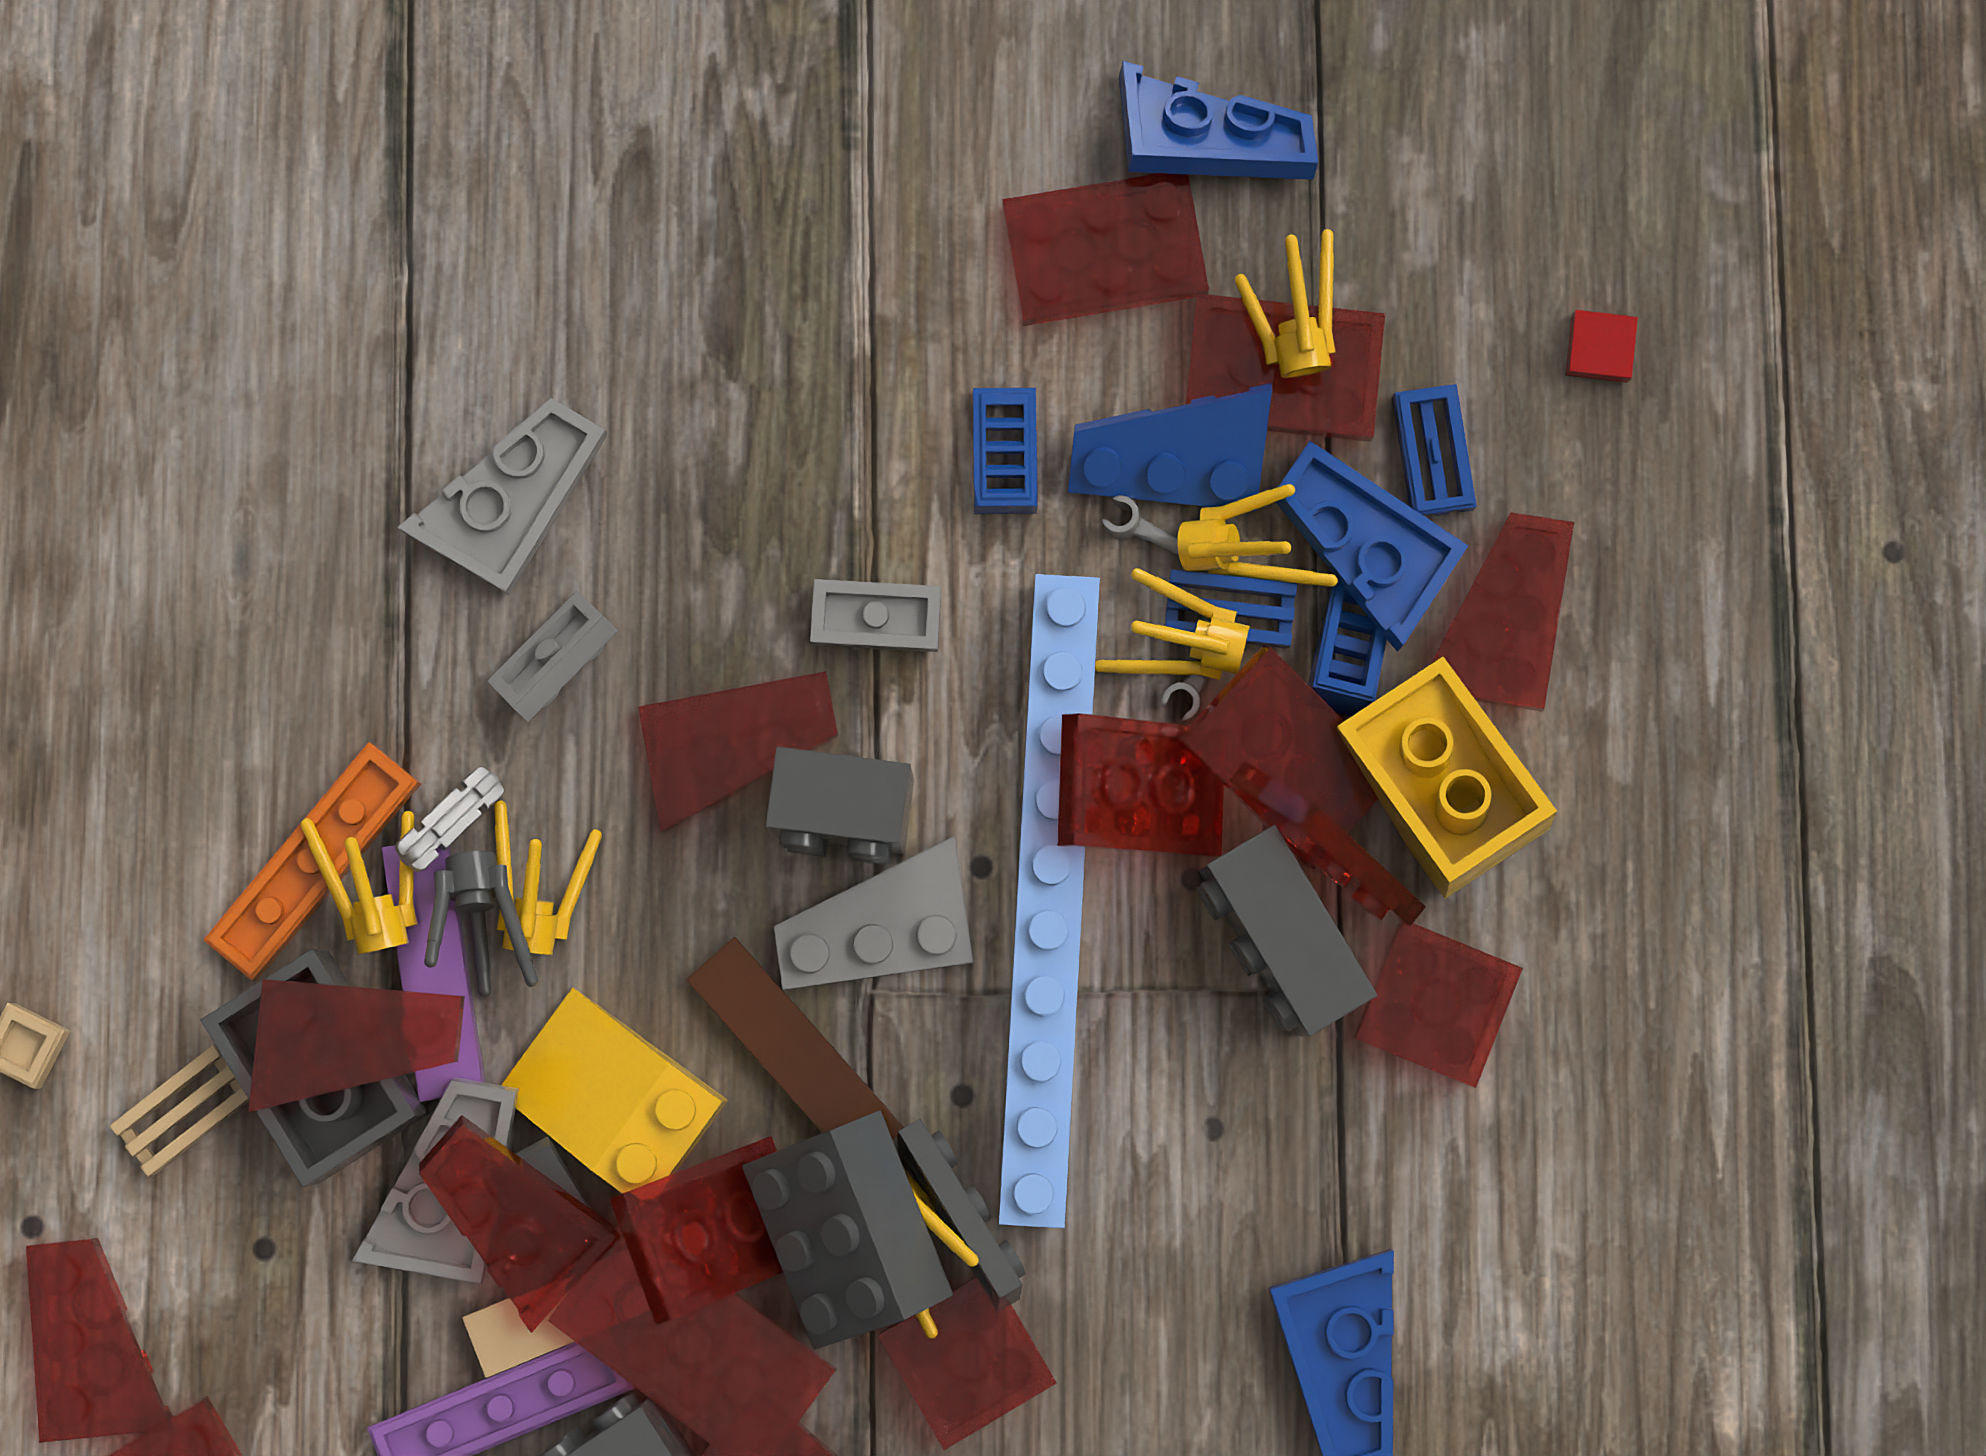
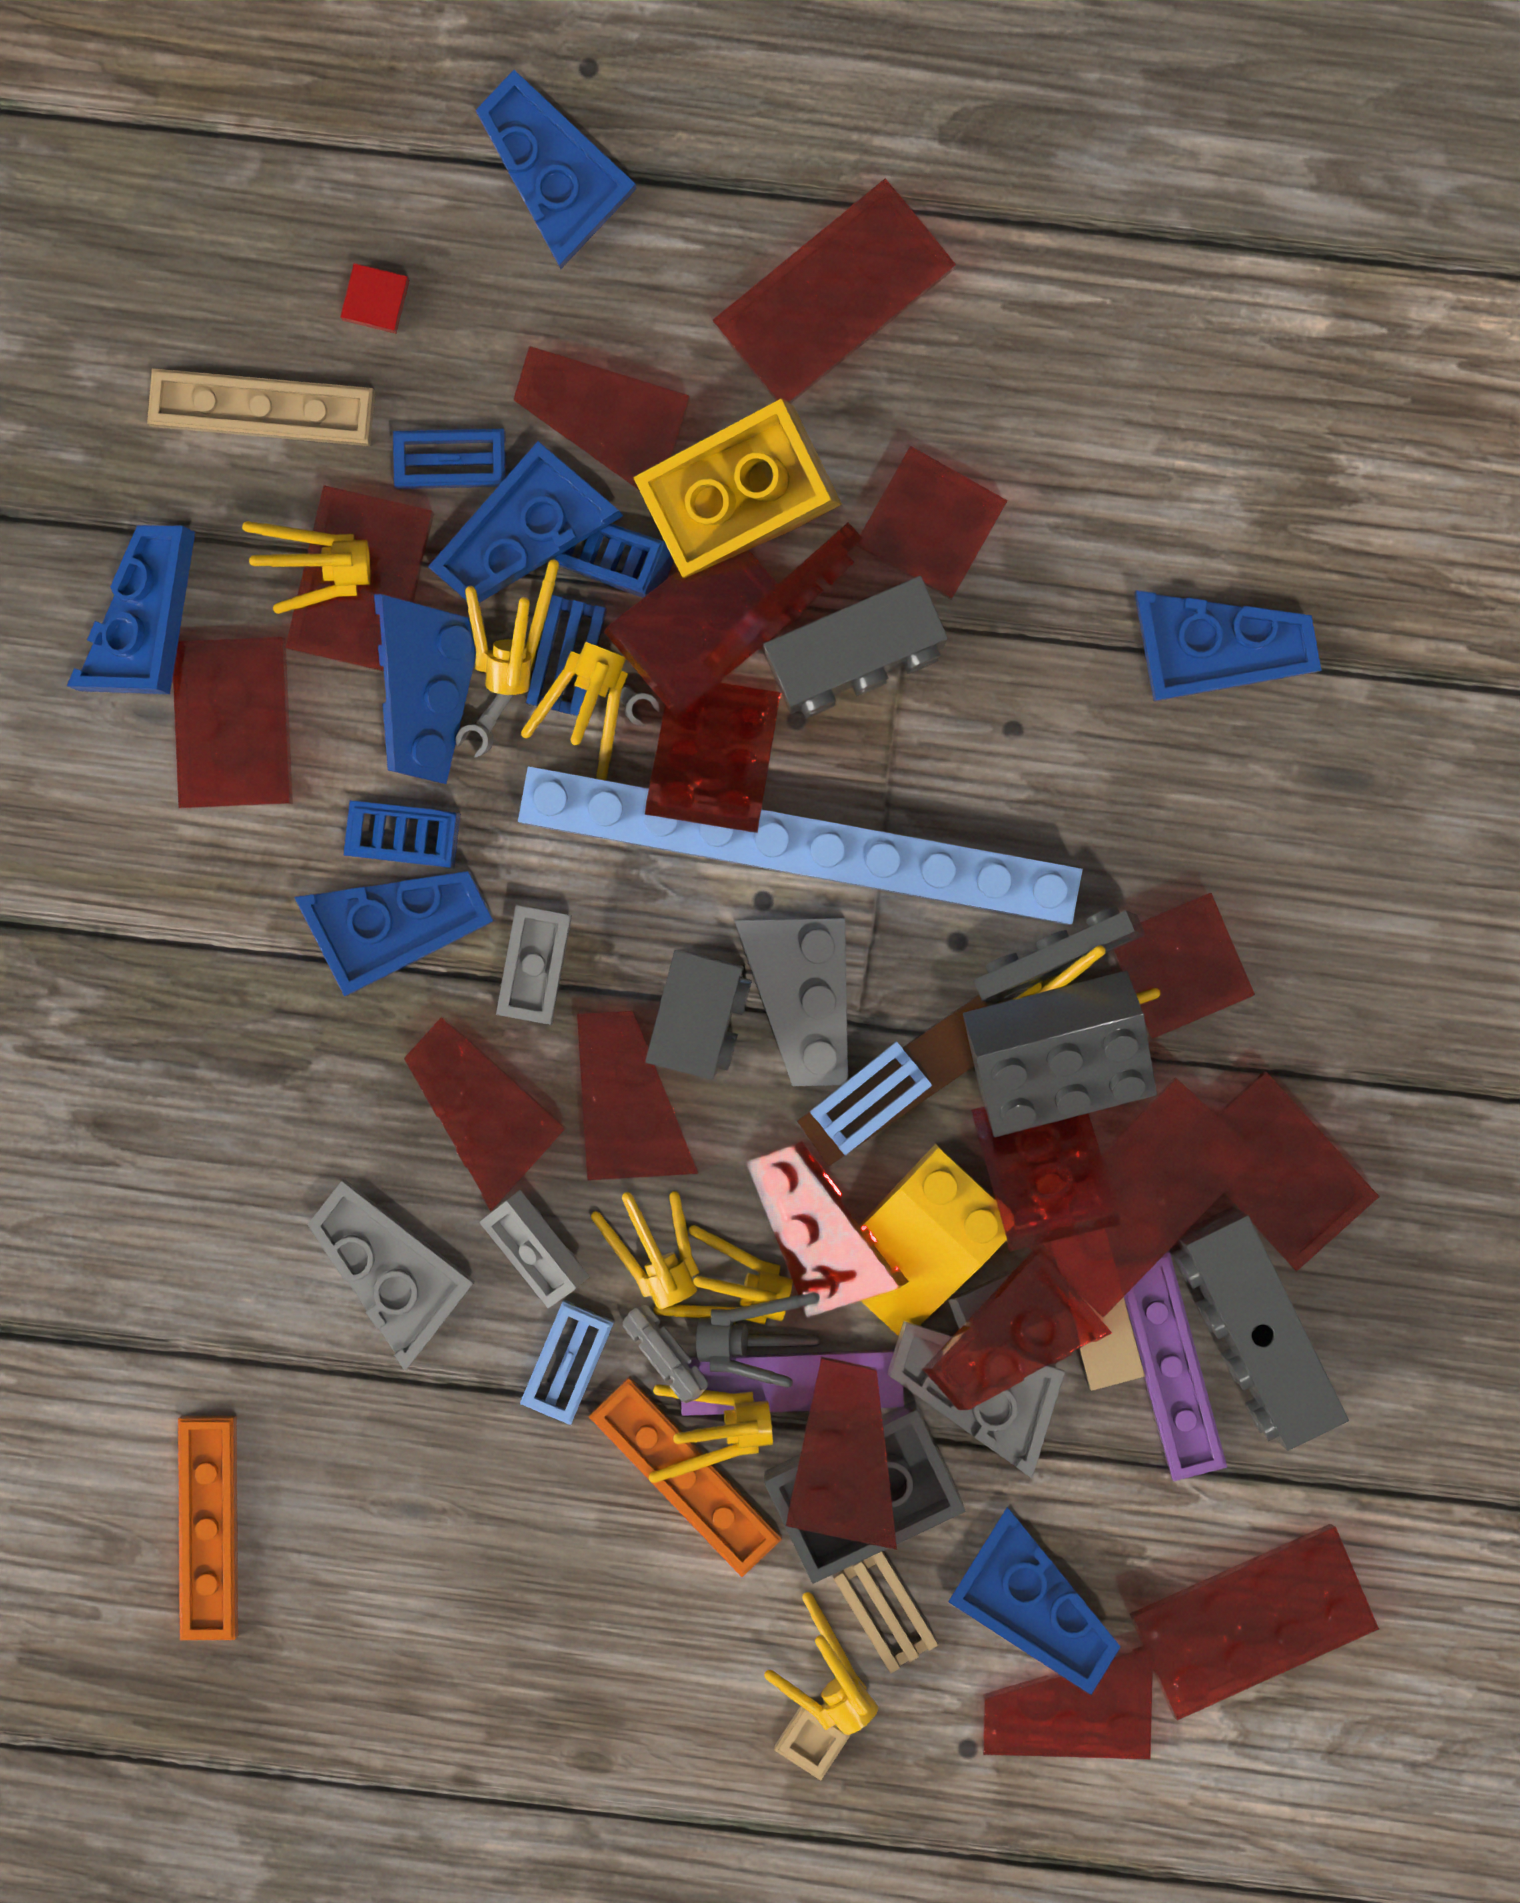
camera: 80 degrees left, 5 degrees up
none -> tan tile [147,368,375,446]
none -> orange tile [178,1416,238,1640]
none -> blue wing [294,871,495,996]
none -> clear red wing [404,1017,566,1212]
none -> blue wing [476,70,637,270]
none -> light blue tile [520,1300,615,1425]
none -> yellow plant [591,1191,700,1309]
none -> clear red plate [712,178,956,403]
none -> clear red wing [746,1141,909,1317]
none -> yellow plant [764,1592,879,1735]
none -> light blue tile [810,1041,932,1155]
none -> blue wing [948,1507,1121,1695]

